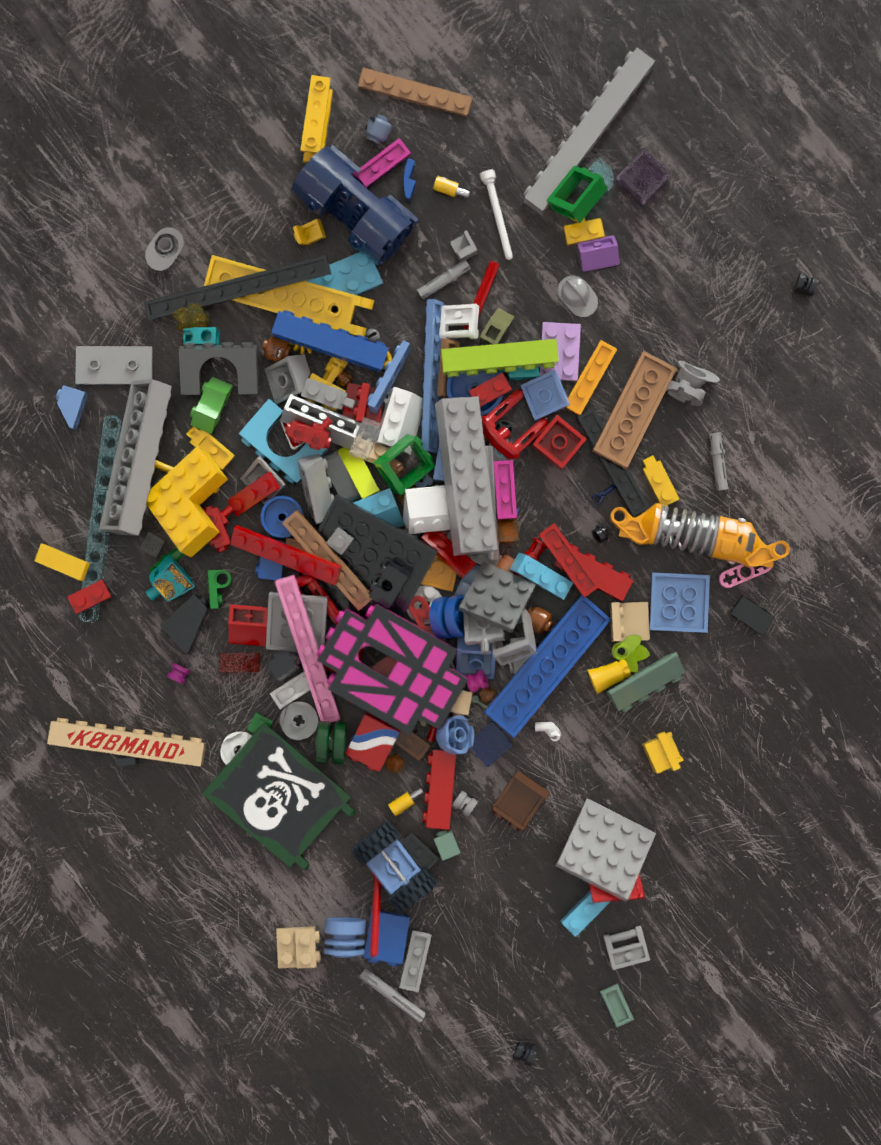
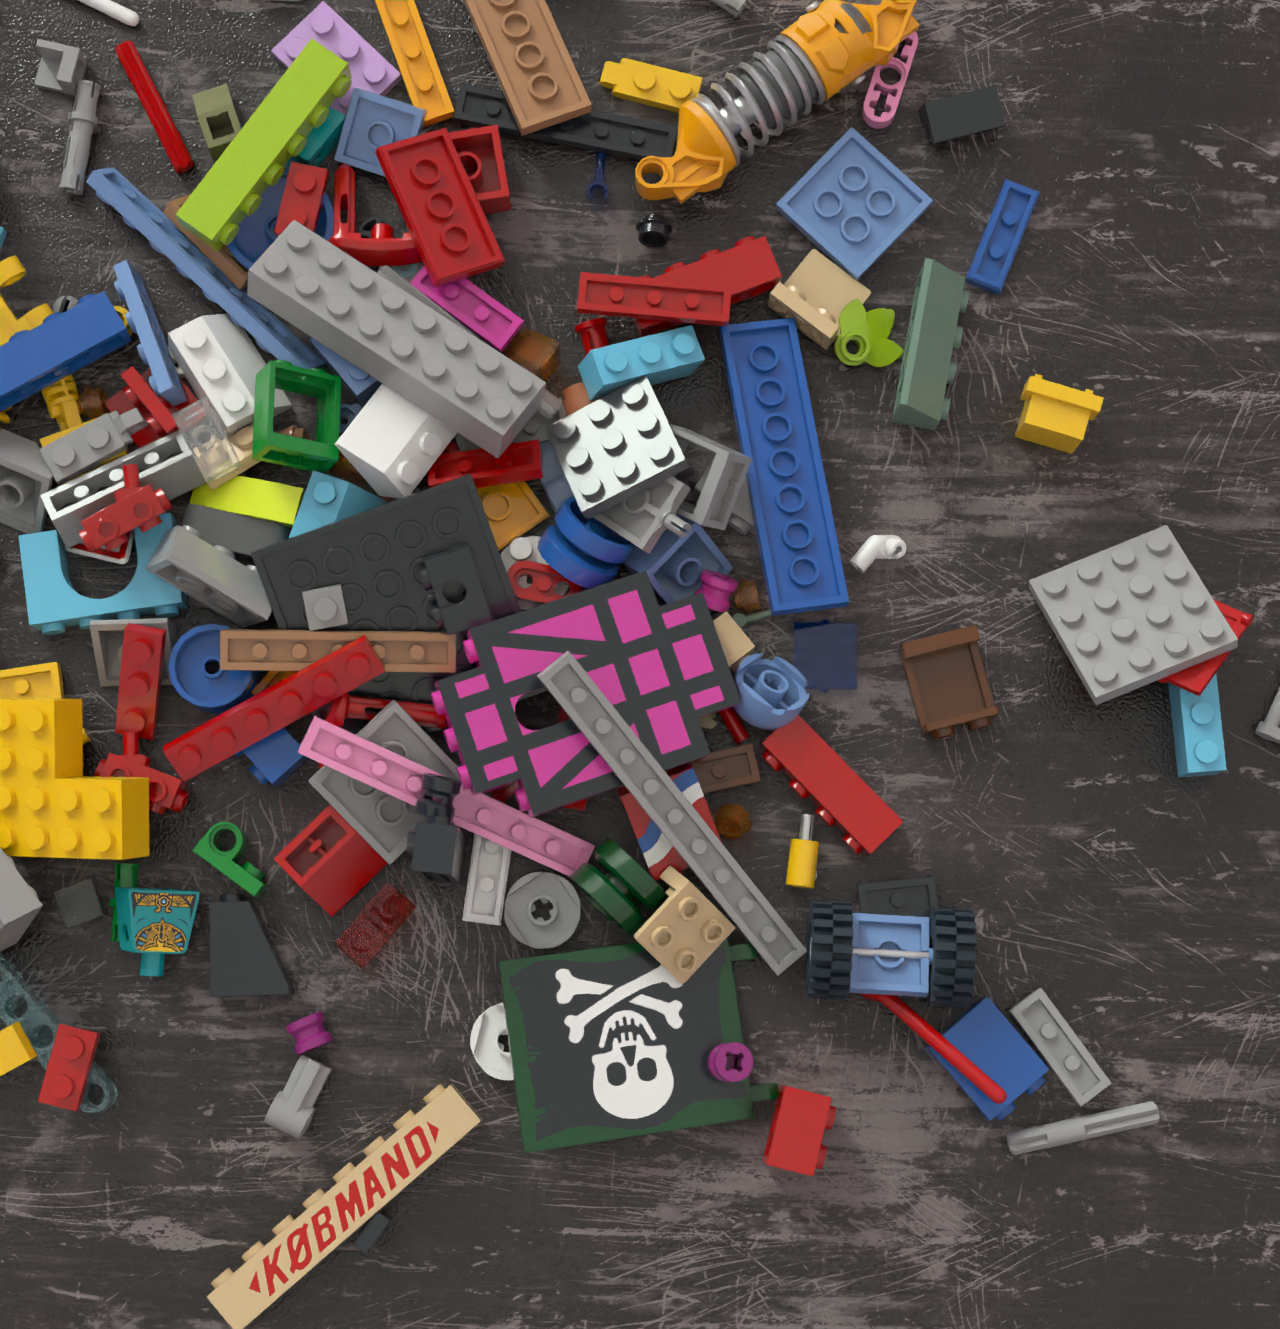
camera: 50 degrees left, 5 degrees down
green plate [247,713,273,733] -> none
tan plate [276,926,321,968] -> none
medium blue wheel [324,917,366,958] -> none
sand green brick [434,829,461,861] -> none
white plate [439,304,479,339] -> none
light grey wheel [452,791,478,817] -> none
dark orange head [528,606,553,634] -> none
yellow plant [587,659,631,695] -> none
none -> light grey piece [264,1054,332,1140]
none -> red tile [375,128,505,288]
none -> black wheel [414,773,462,821]
none -> light grey plate [537,651,807,976]
none -> tan bracket [634,865,736,984]
none -> magenta wheel [708,1042,753,1082]
none -> red brick [762,1084,837,1177]
none -> blue tile [965,179,1040,295]

